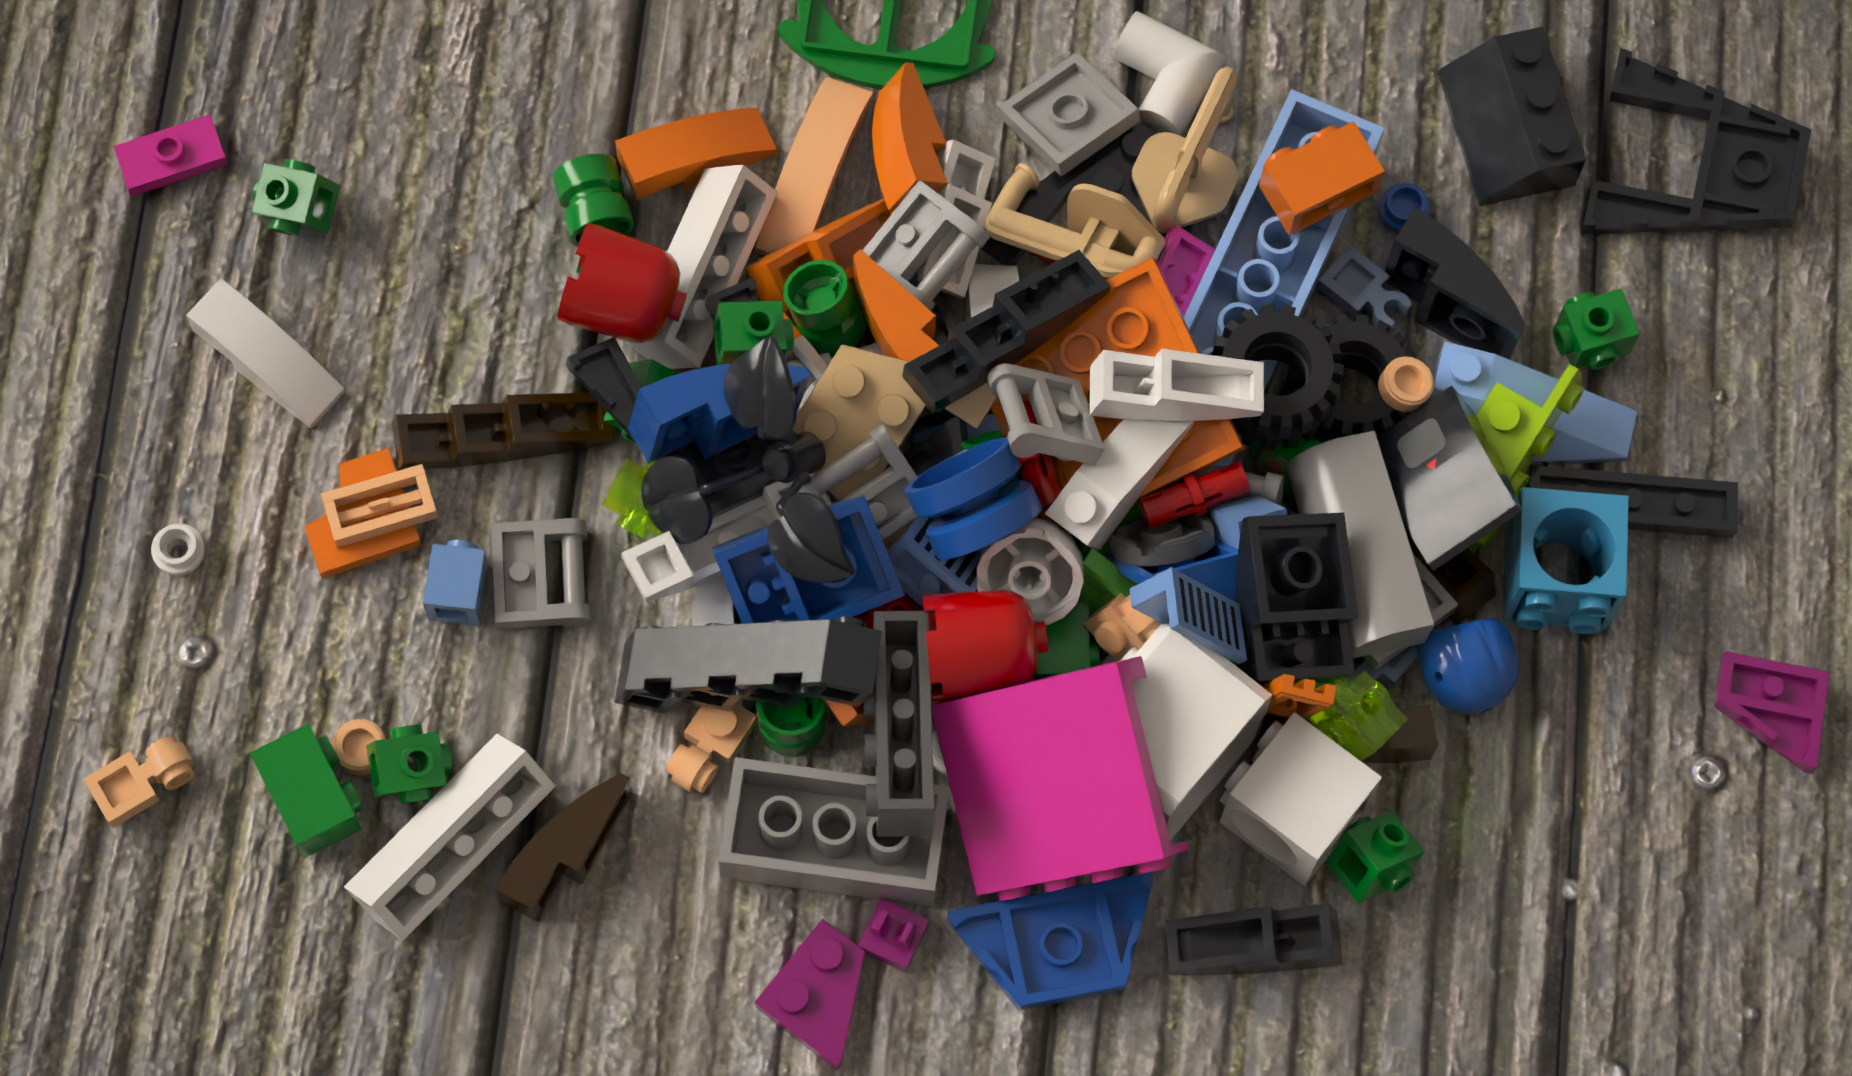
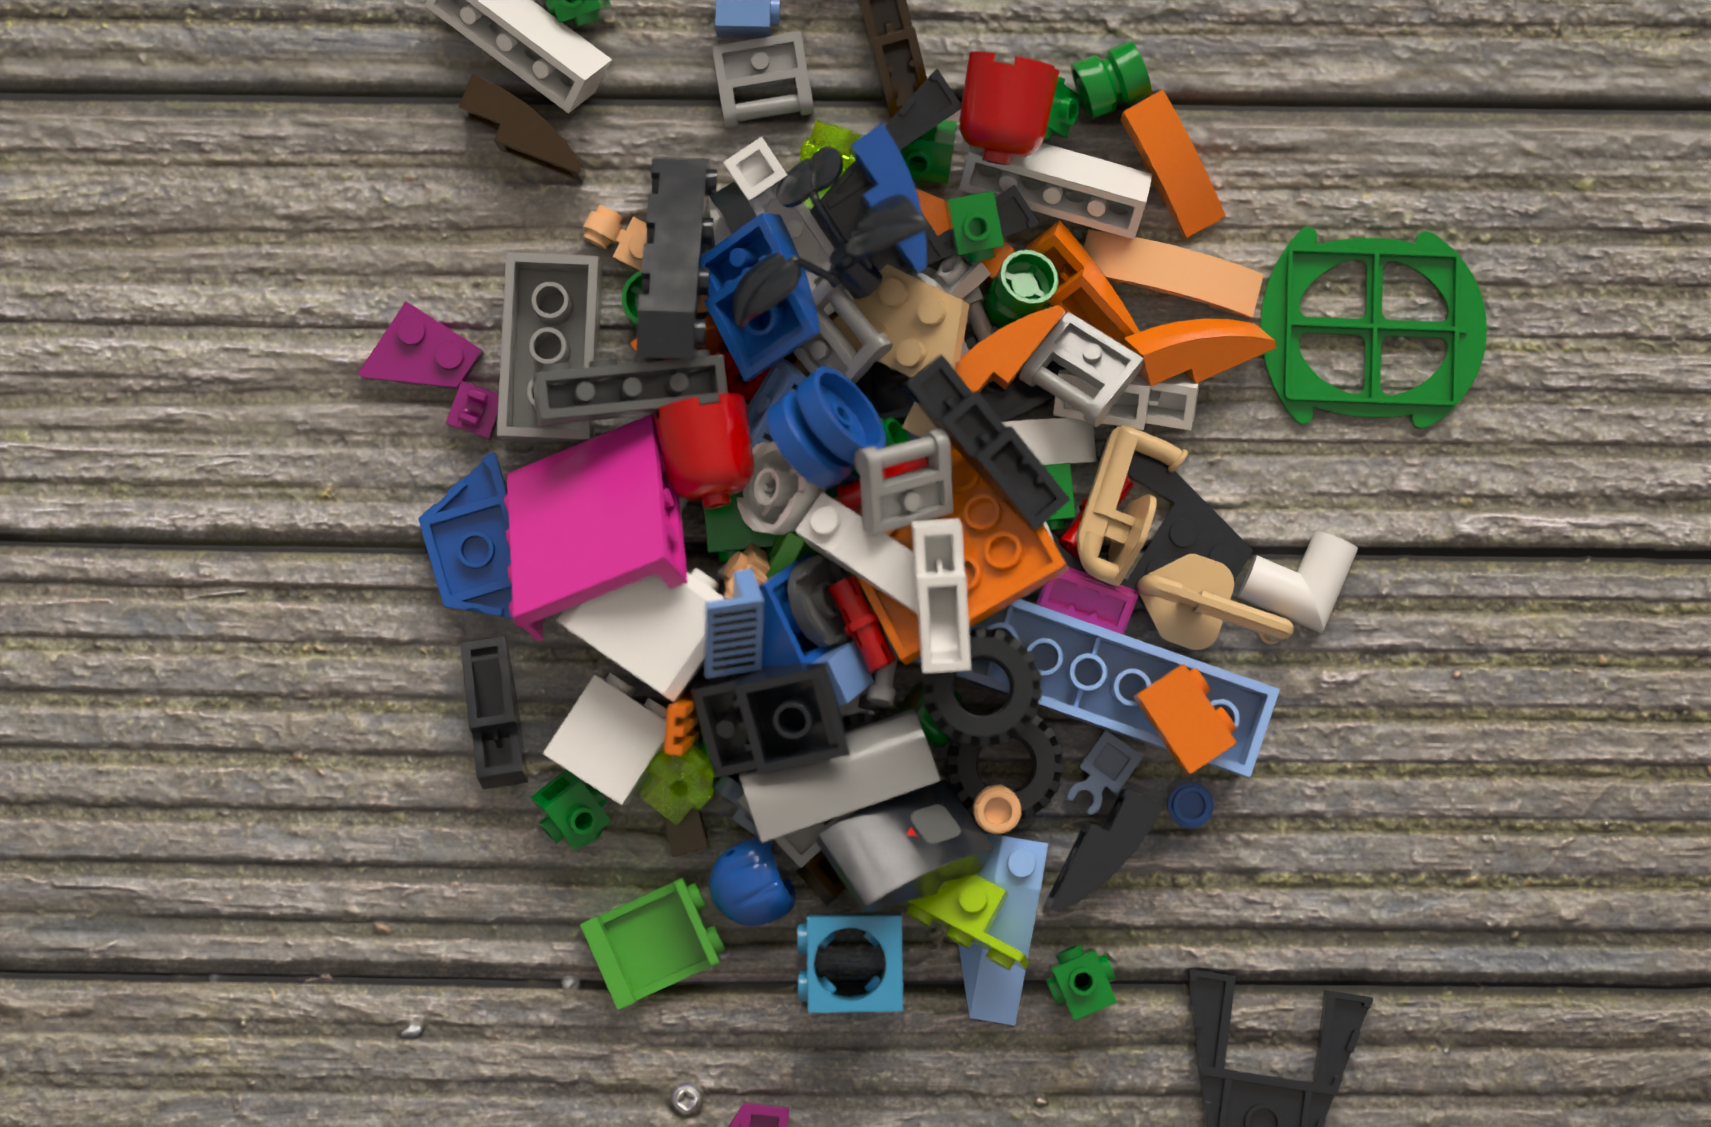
camera: 85 degrees right, 15 degrees up
light grey plate [998,52,1141,177] -> none
black slope [1438,27,1586,206] -> none
black plate [1526,465,1738,538] -> none
none -> bright green panel [580,877,726,1010]
none -> black piece [709,182,757,234]

